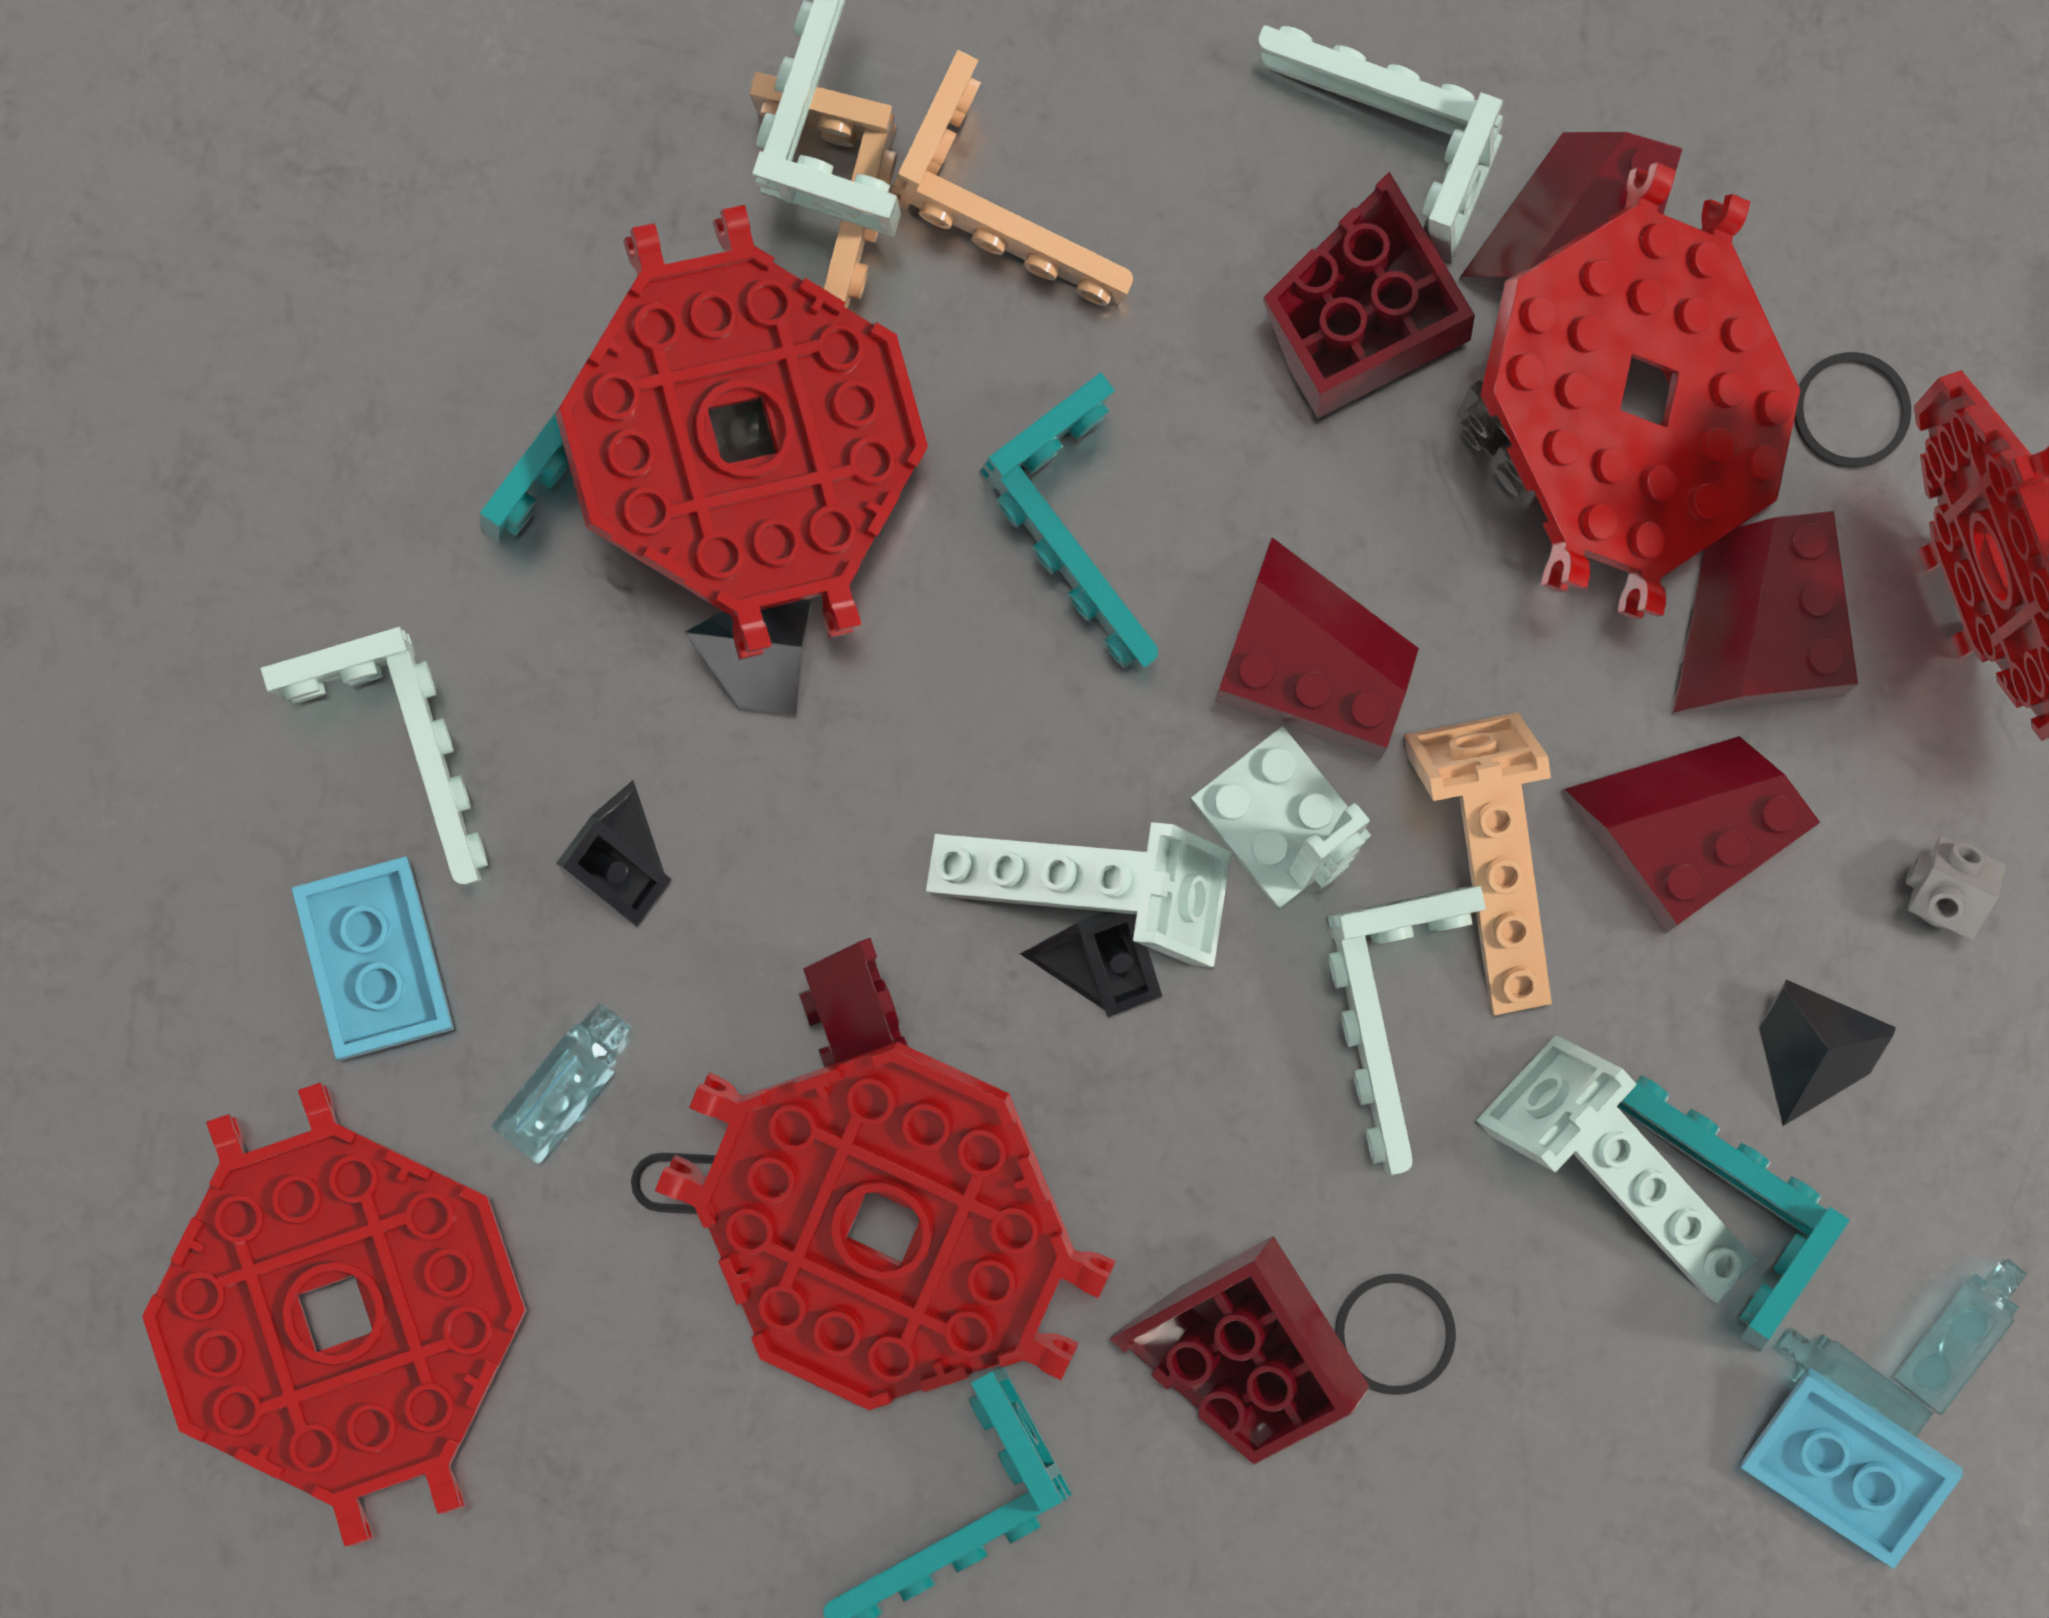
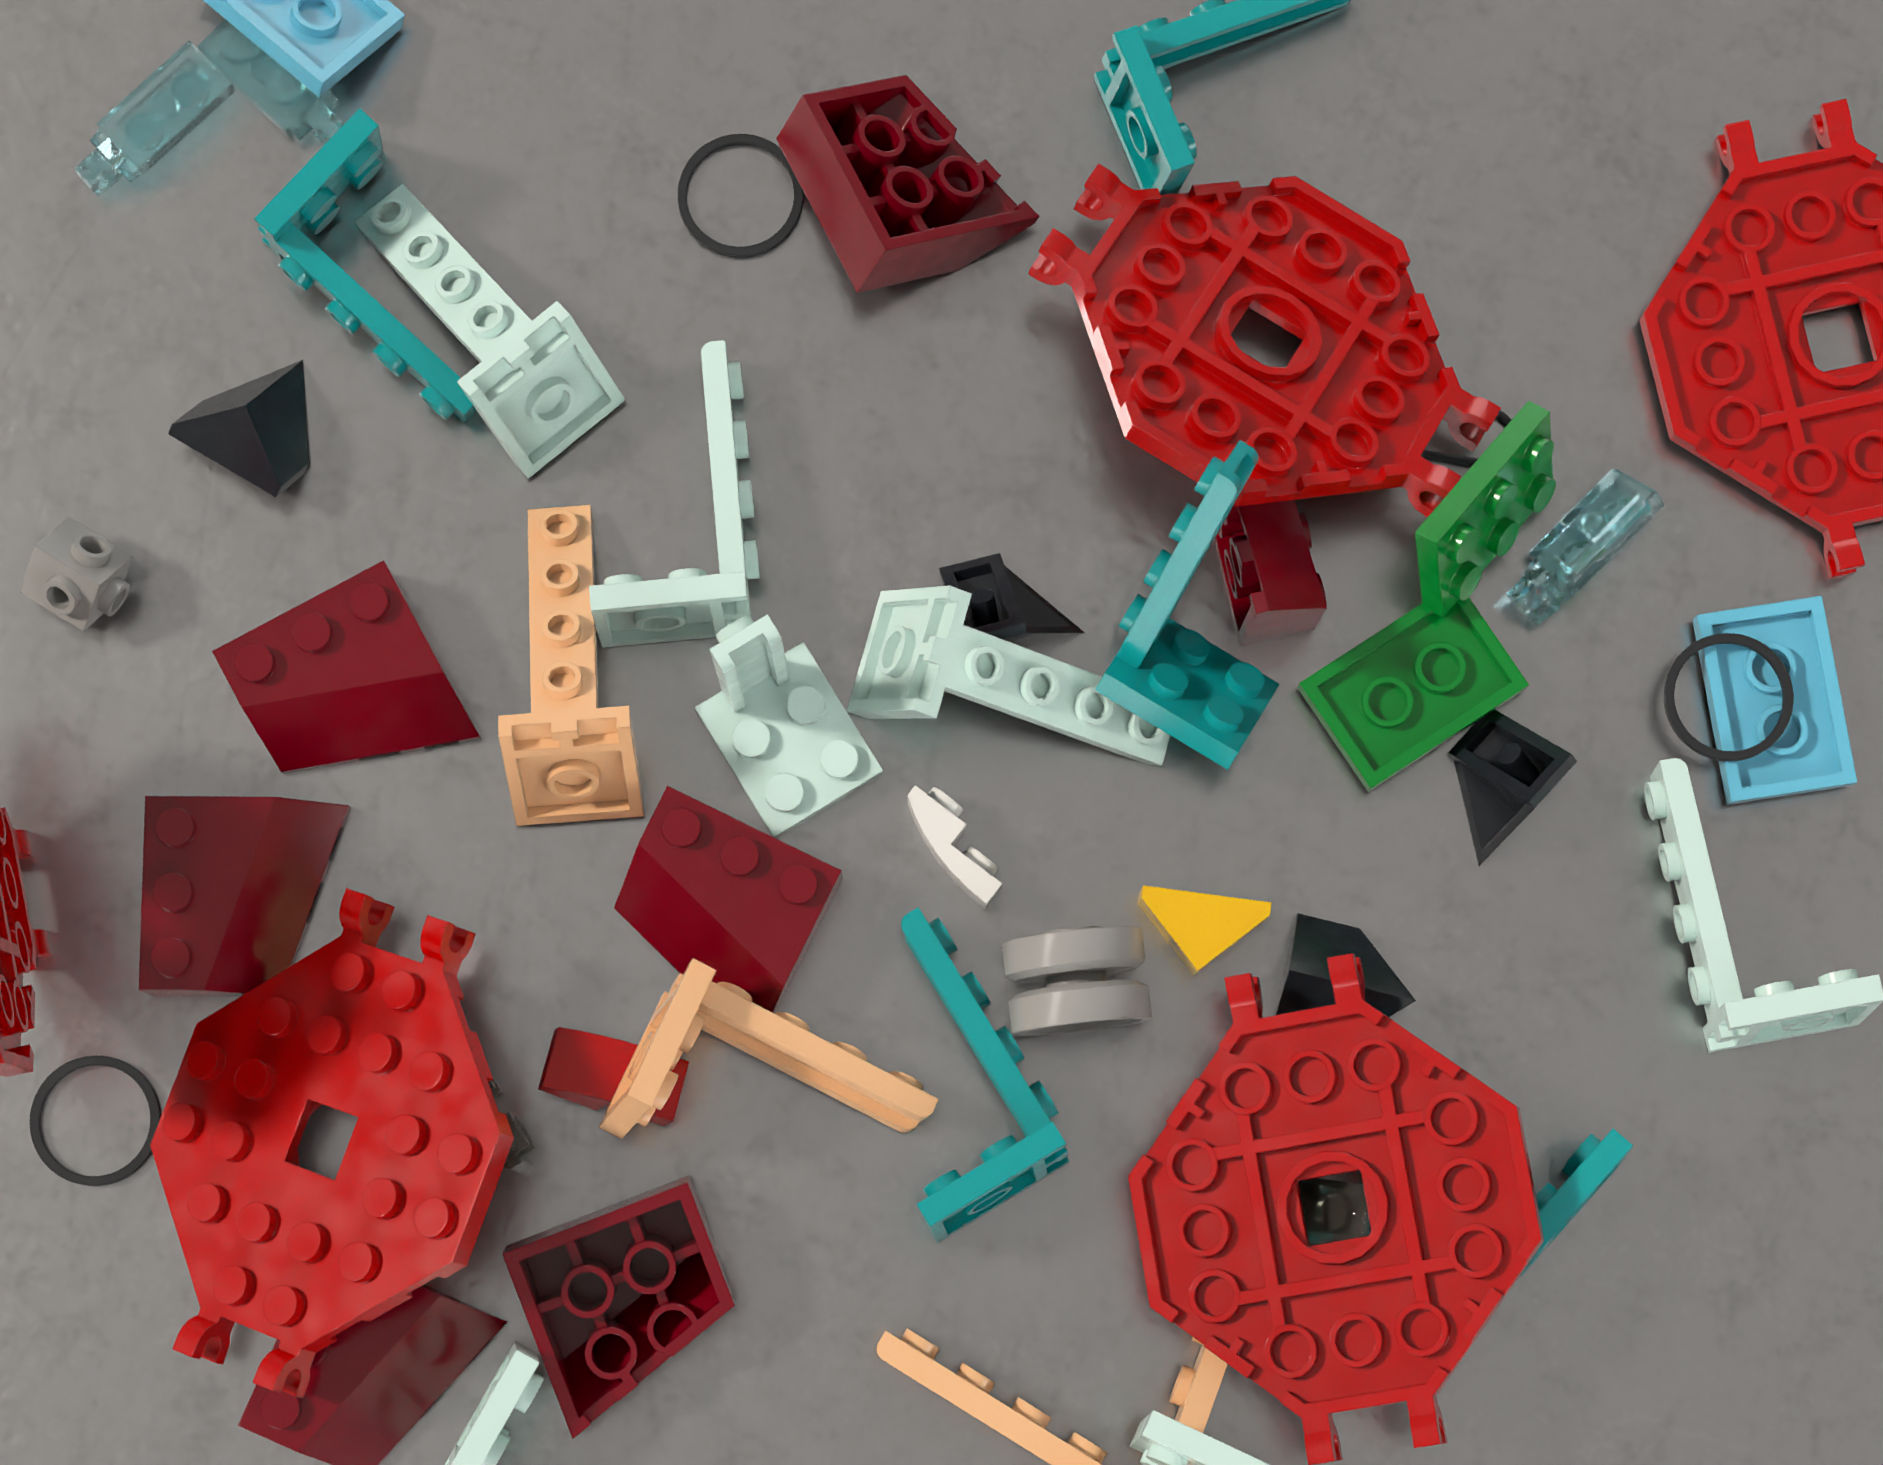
camera: 170 degrees left, 0 degrees up
none -> red slope [538,1027,689,1126]
none -> light nougat bracket [598,958,939,1139]
none -> white slope [908,785,1002,910]
none -> light grey wheel [1001,926,1152,1036]
none -> teal bracket [1095,440,1280,770]
none -> yellow slope [1138,885,1272,976]
none -> green plate [1297,598,1529,792]
none -> green plate [1415,400,1556,617]
none -> black piece [1664,633,1794,762]

